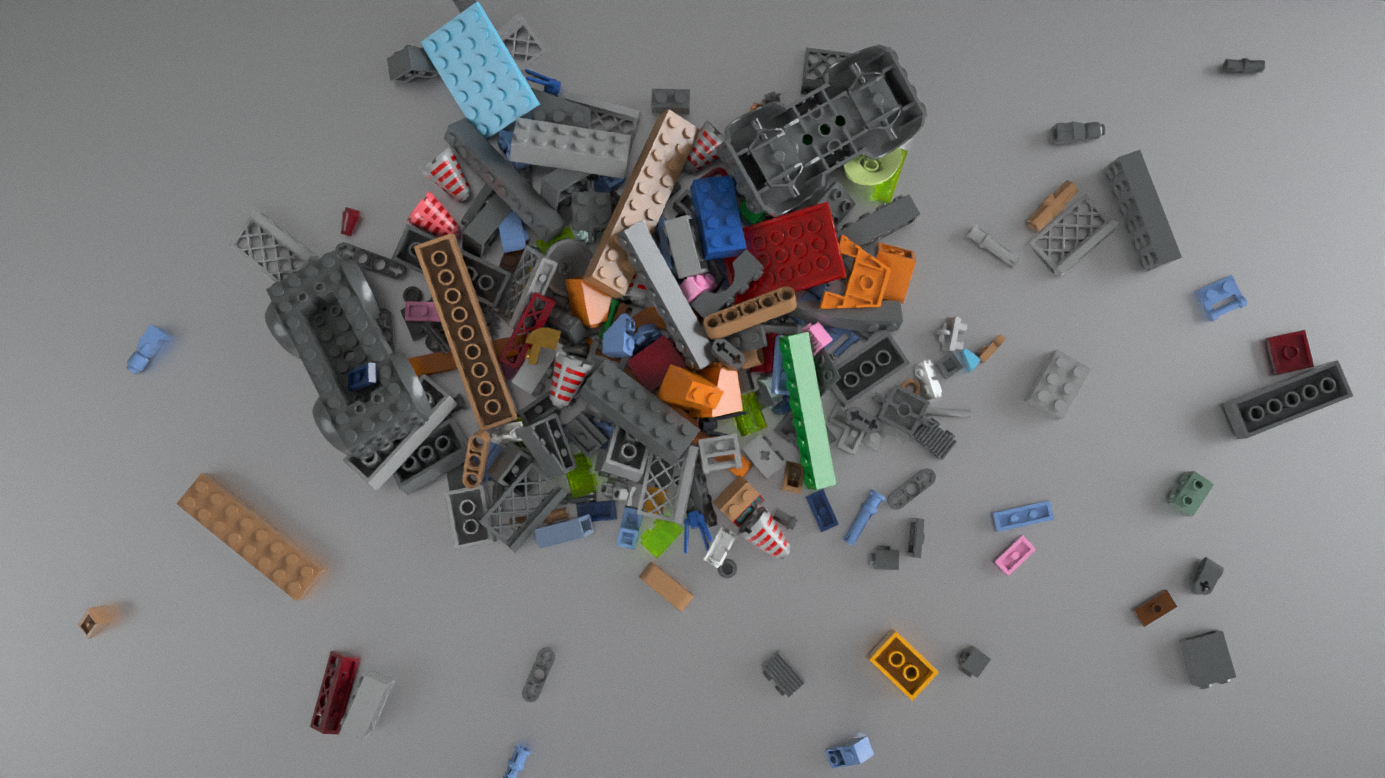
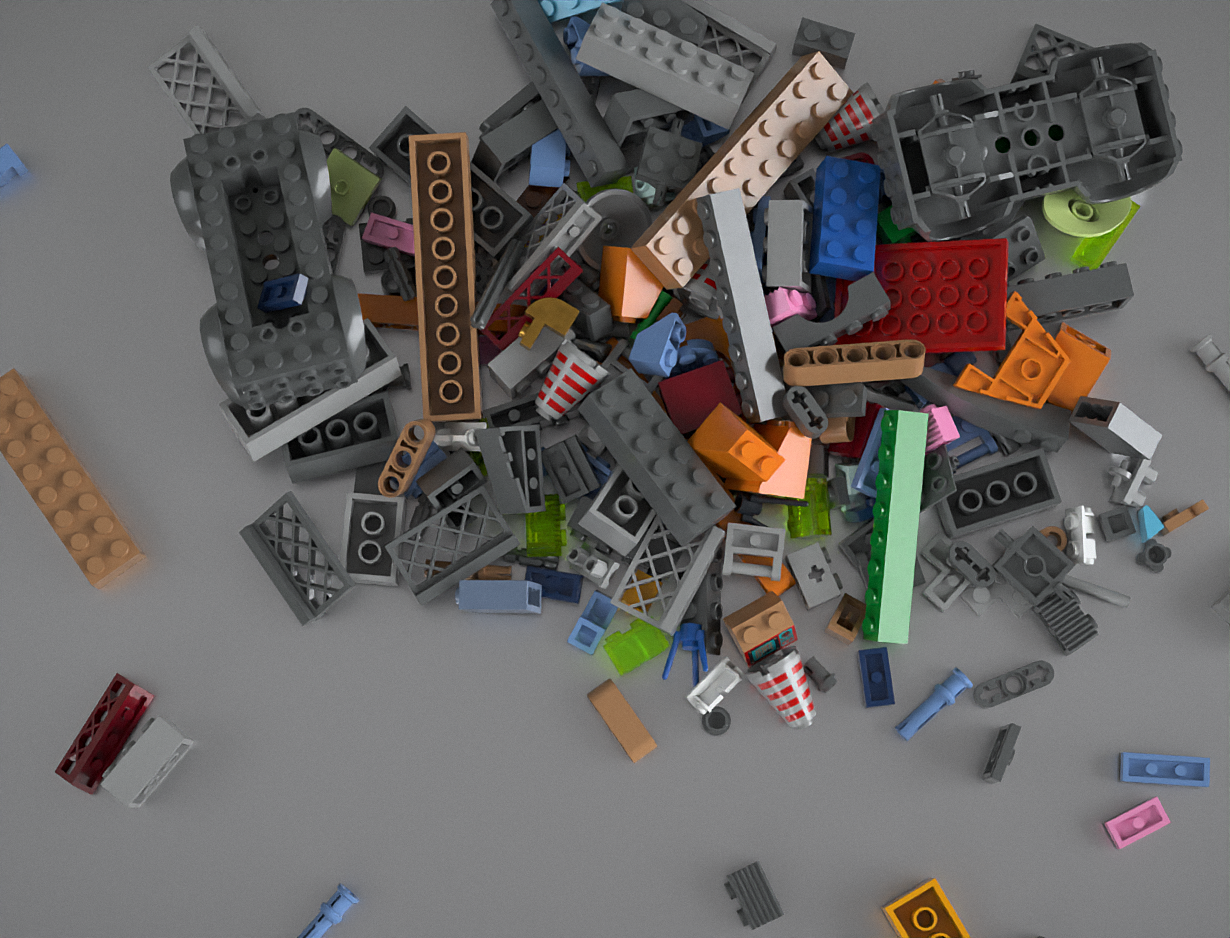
camera: 15 degrees right, 5 degrees down
dark red cone [340,207,361,236] -> none
coral cone [406,191,461,239] -> none
light grey cone [420,147,472,202] -> none
dark grey beam [522,647,556,702] -> none
dark grey brick [870,546,899,570] -> none
none -> dark grey fence [239,491,356,626]
none -> yellowish green plate [326,148,382,226]
none -> dark grey axle [470,239,524,330]
none -> dark grey brick [1068,396,1162,460]
none -> dark grey plate [1137,539,1171,573]

